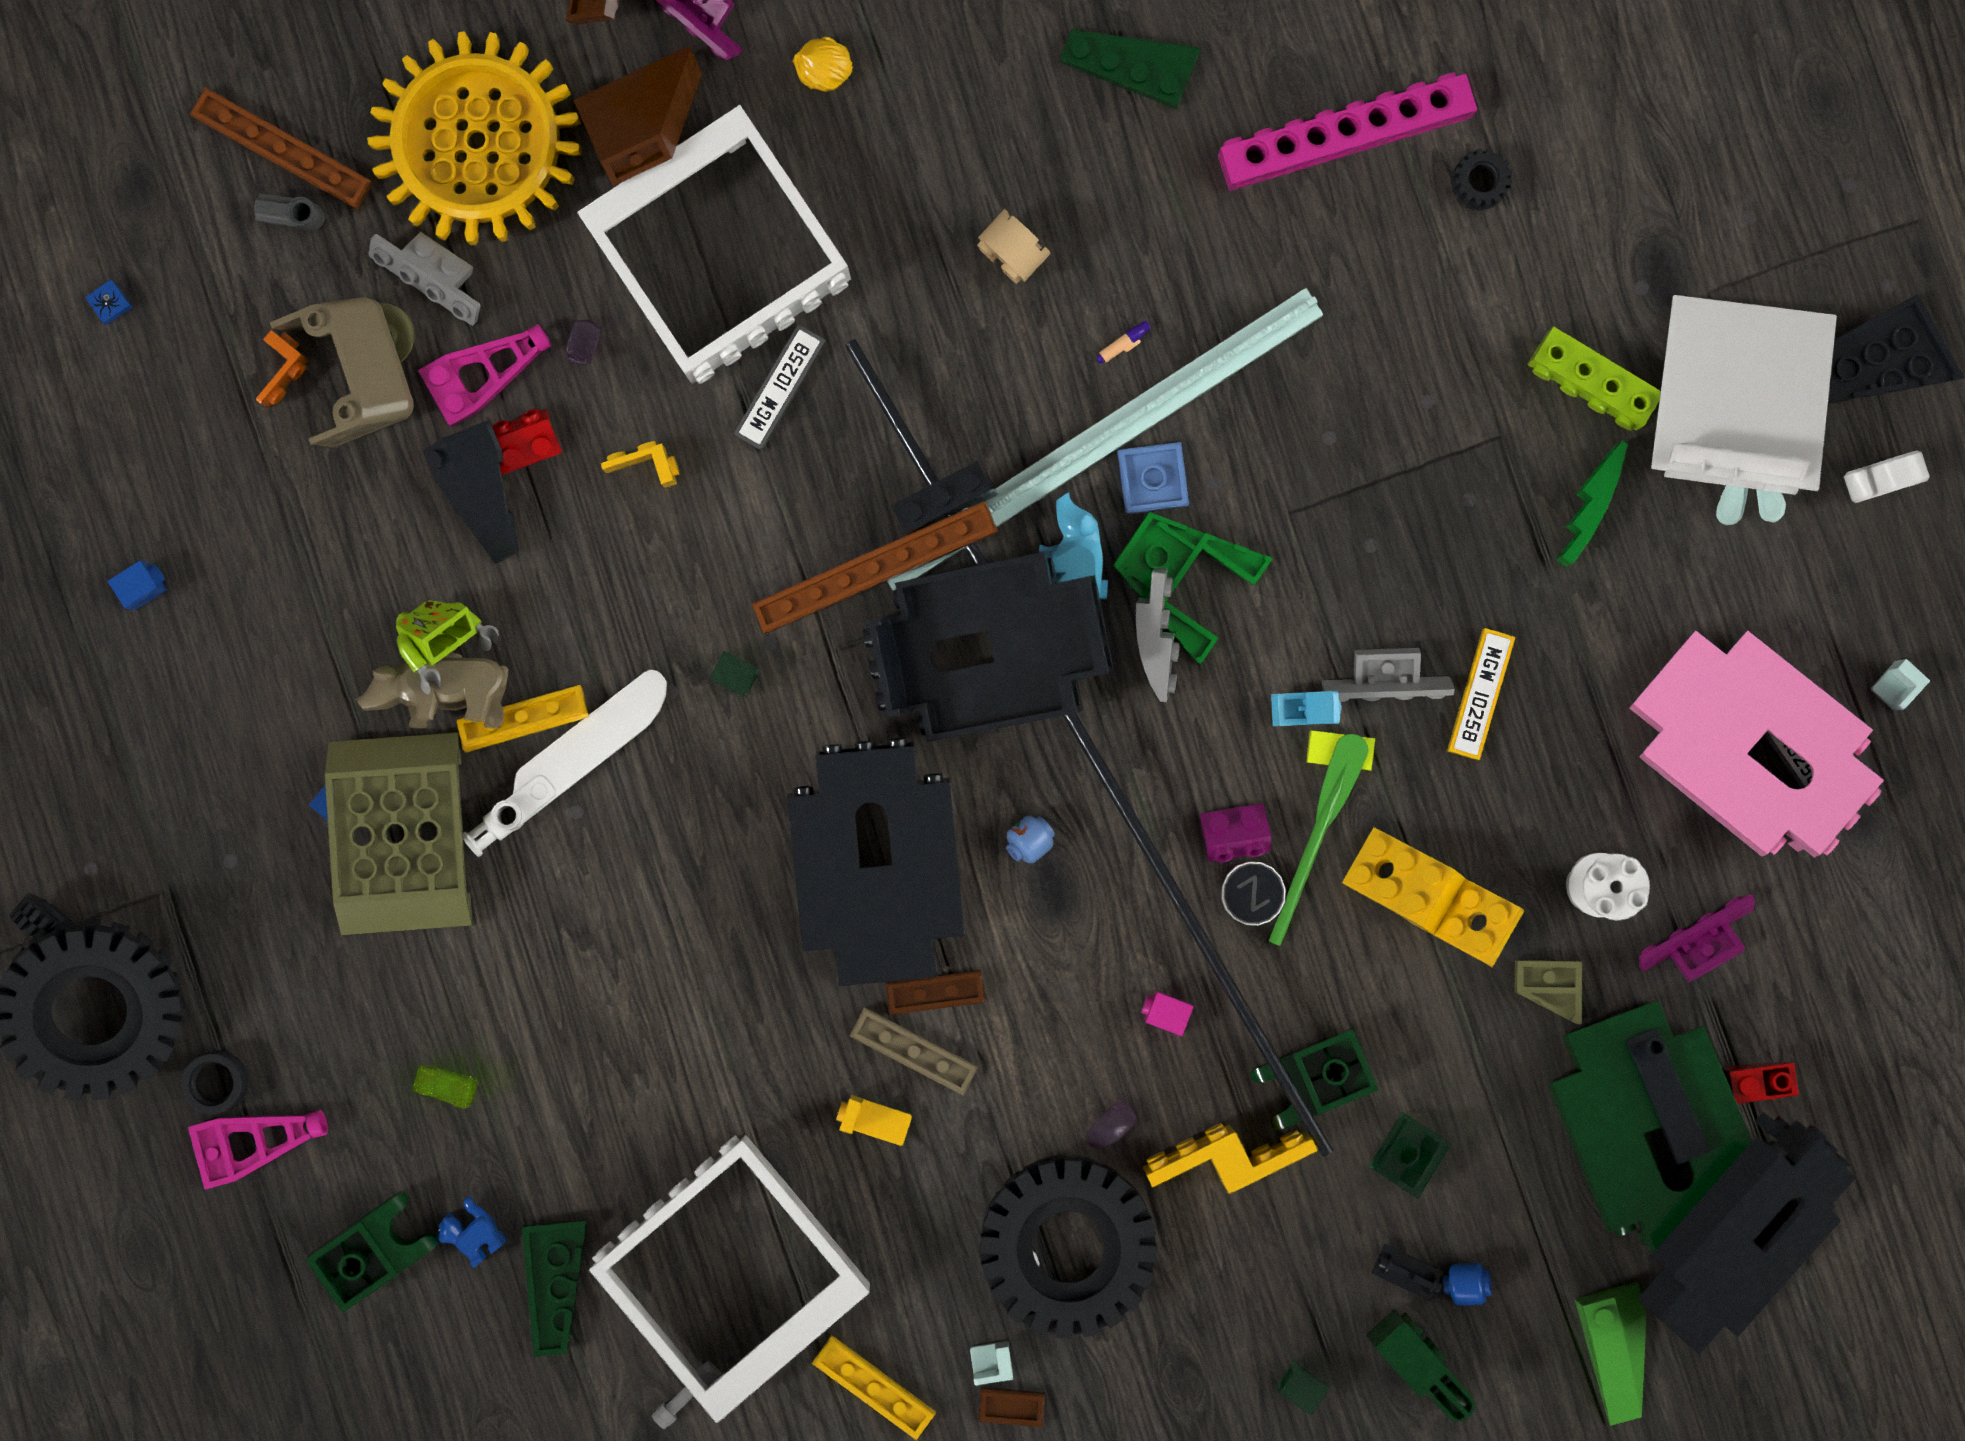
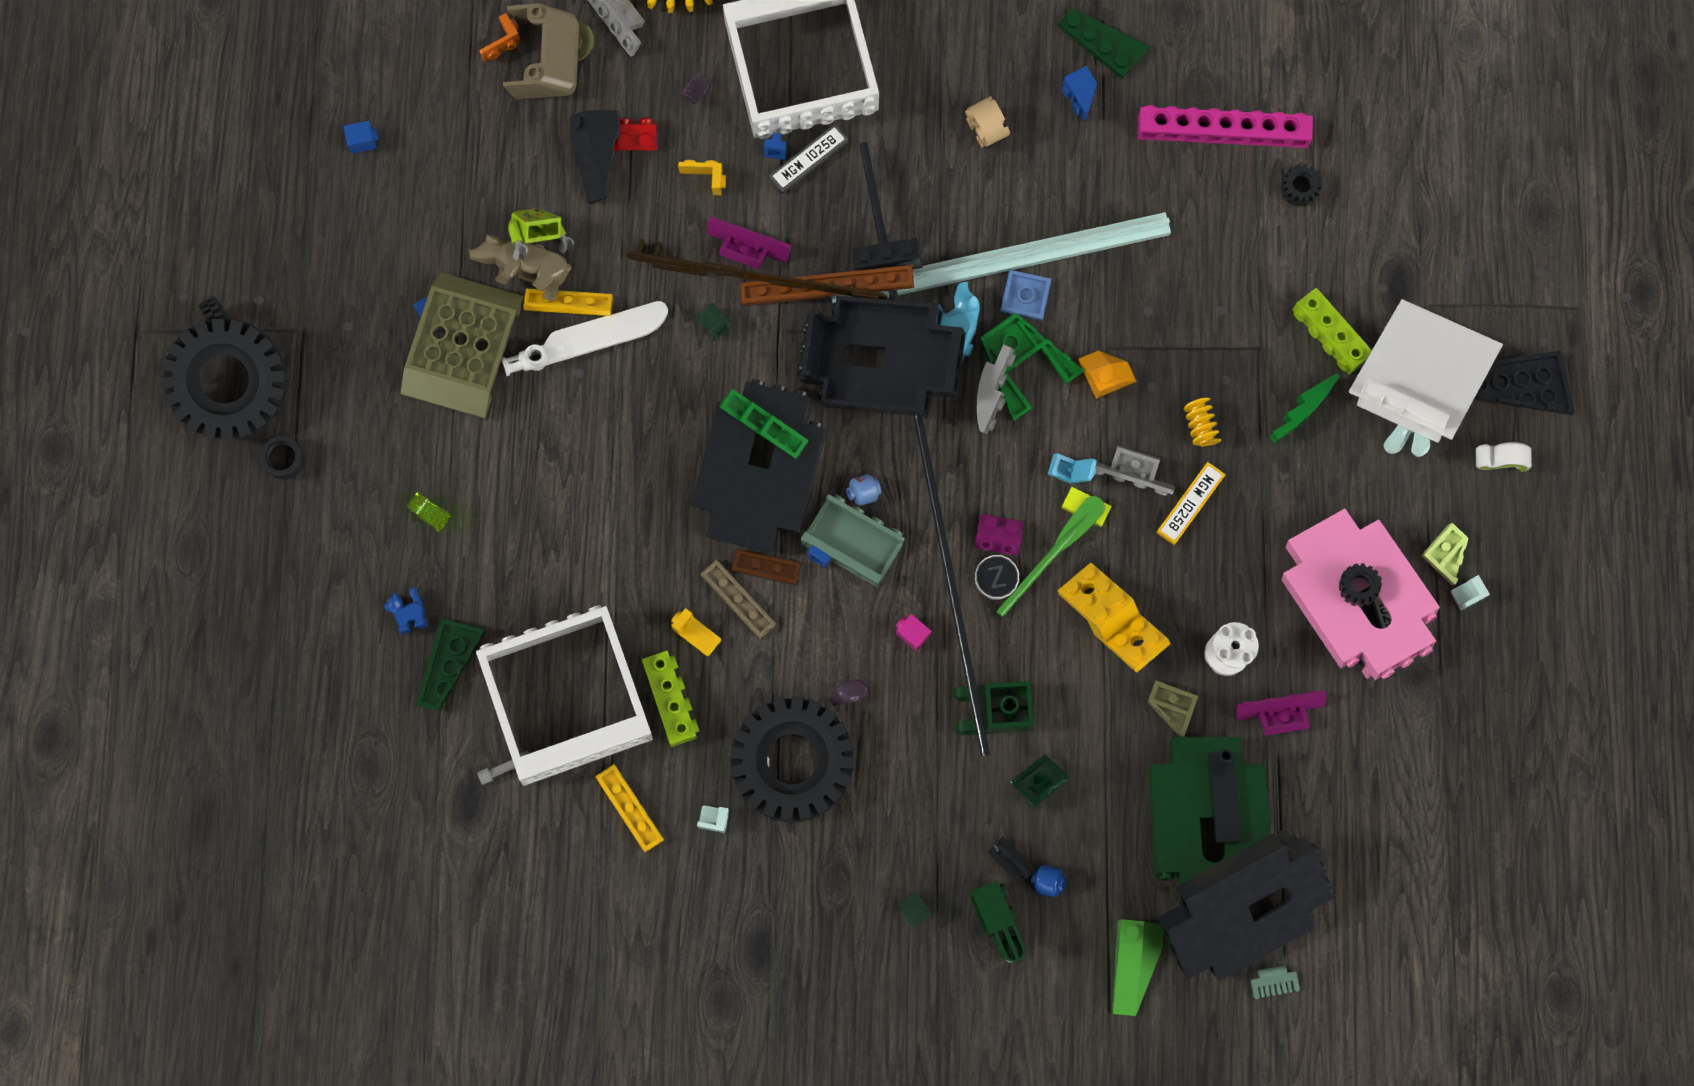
camera: 20 degrees right, 10 degrees down
dark pink plate [188,1110,328,1190] -> none
dark green brick [305,1191,439,1313] -> none
dark pink plate [418,324,552,427] -> none
reddish brown tile [978,1387,1045,1427] -> none
piece [1097,320,1151,363] -> none
yellow bracket [1143,1123,1318,1194] -> none
red slope [1722,1062,1799,1104] -> none
none -> dark brown piece [627,239,888,300]
none -> lime brick [642,651,699,747]
none -> magenta bracket [706,216,791,269]
none -> green slope [719,388,809,459]
none -> blue tile [764,132,786,160]
none -> sand green panel [801,494,905,588]
none -> blue tile [808,545,831,568]
none -> blue slope [1061,66,1097,121]
none -> light orange slope [1078,351,1136,399]
none -> yellow piece [1184,398,1221,447]
none -> sand green piece [1250,965,1300,999]
none -> black tyre [1339,563,1382,607]
none -> yellowish green wing [1421,523,1468,585]

